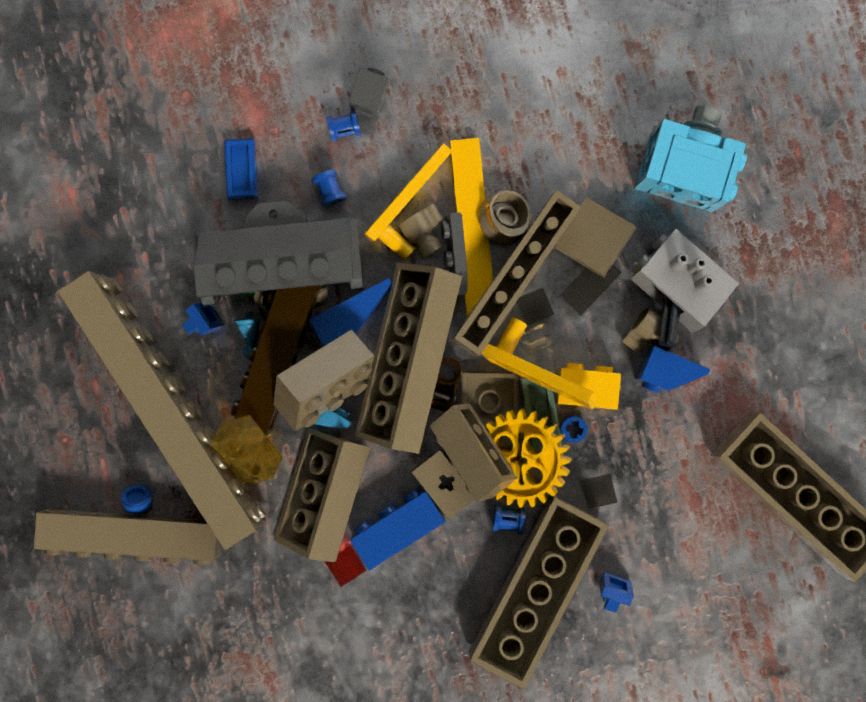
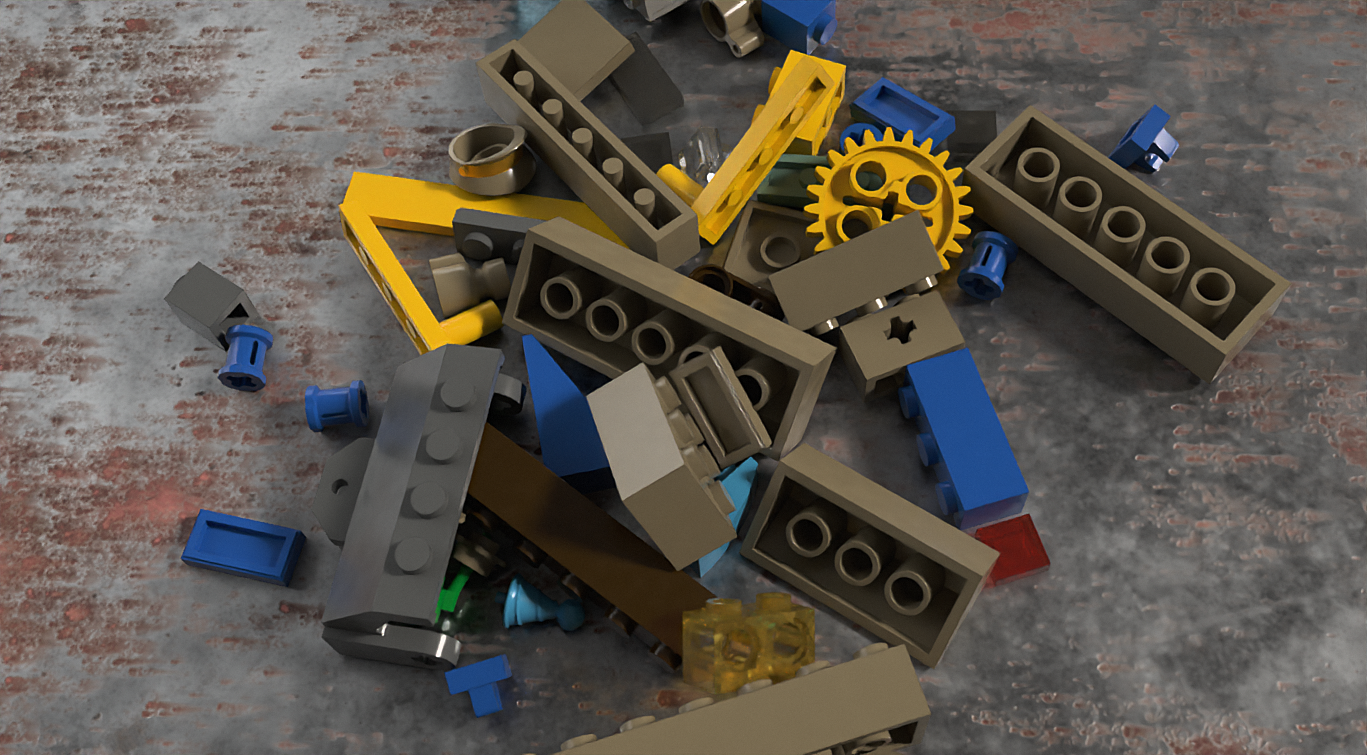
camera: 70 degrees left, 25 degrees down
none -> dark tan tile [669,345,773,469]
none -> blue tile [849,77,956,151]

